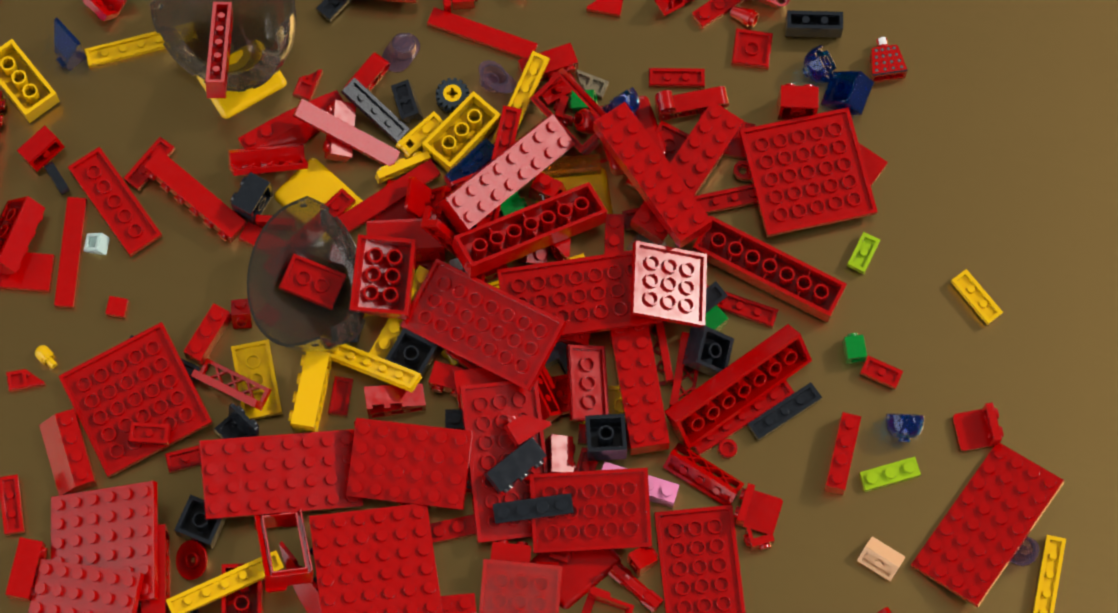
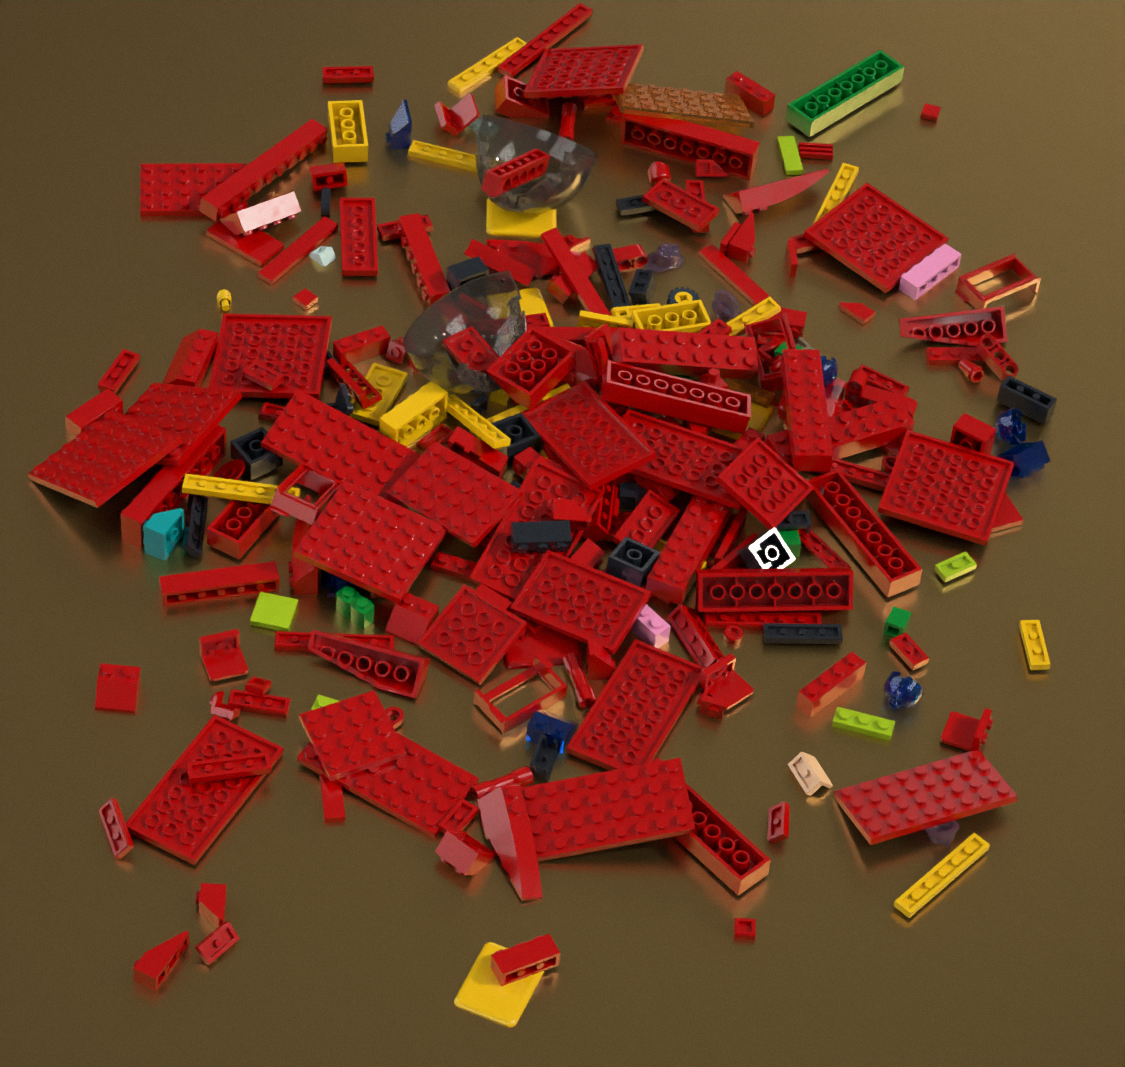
camera: 30 degrees right, 25 degrees down
red tile [6,369,45,392] -> none
black plate [493,493,574,524] -> none
red tile [731,28,773,70] -> none
red torso [870,37,908,83] -> none

